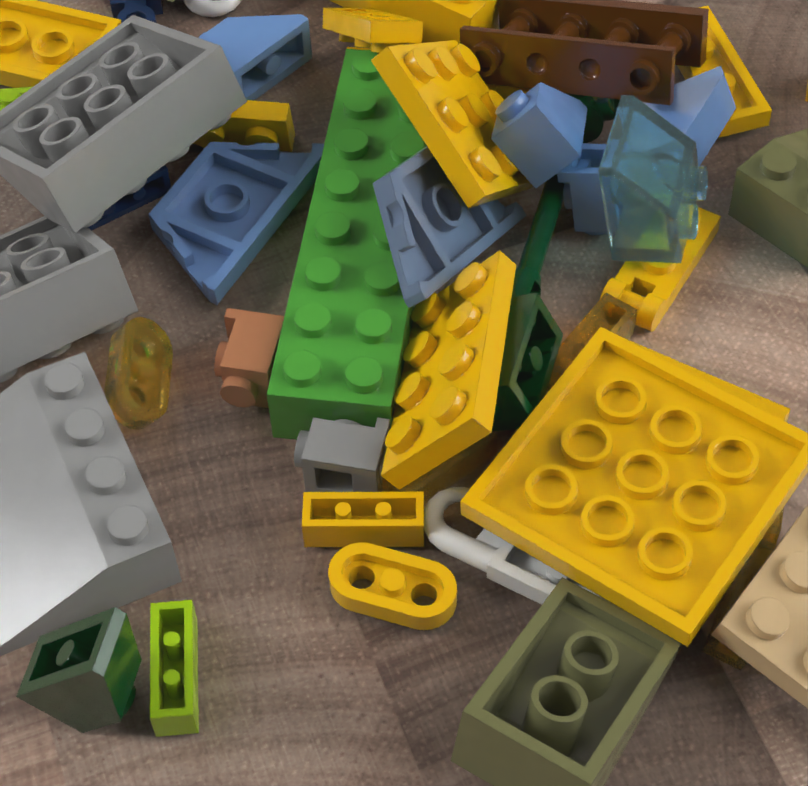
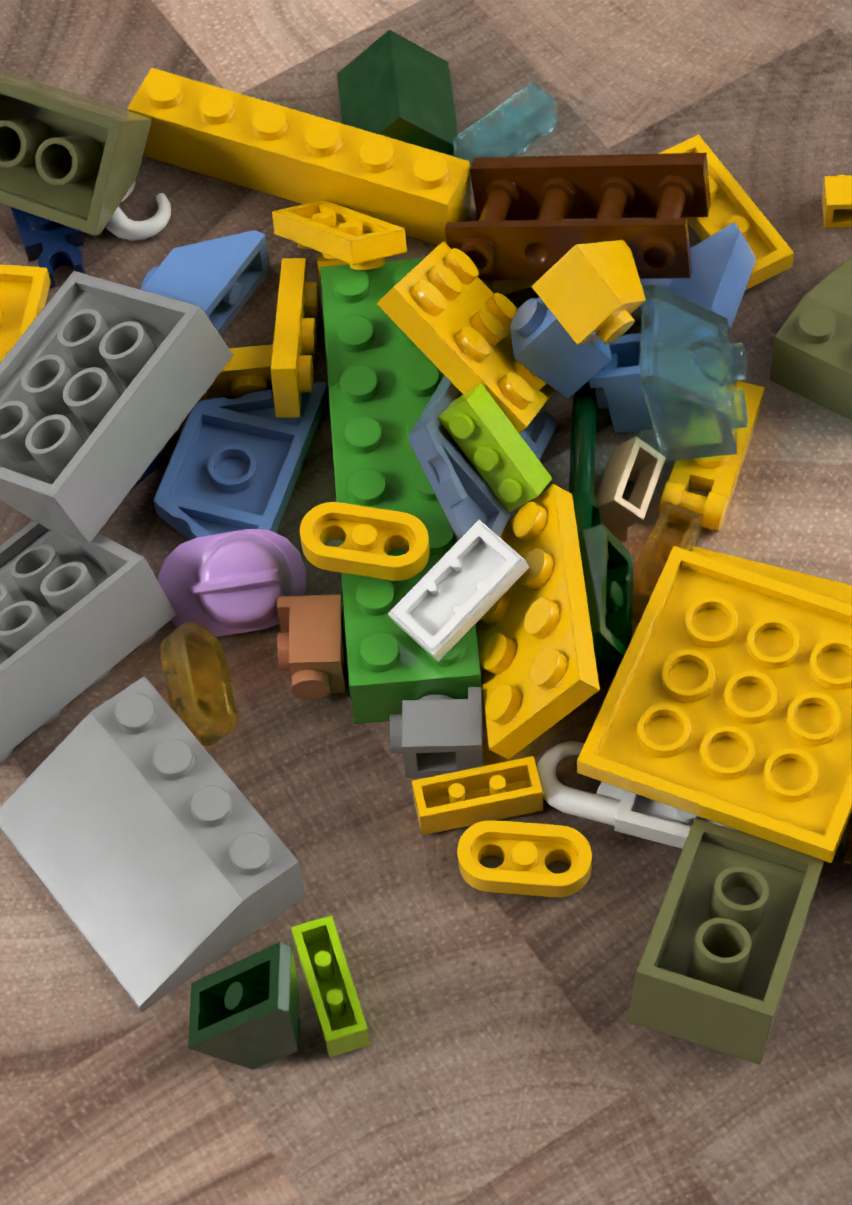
camera: 10 degrees left, 5 degrees up
none -> lavender piece [158,529,307,637]
none -> yellow plate [271,258,320,418]
none -> yellow plate [300,502,430,581]
none -> white plate [388,520,529,662]
none -> lime piece [438,383,553,513]
none -> yellow slope [531,240,646,345]
none -> tan piece [596,436,666,541]

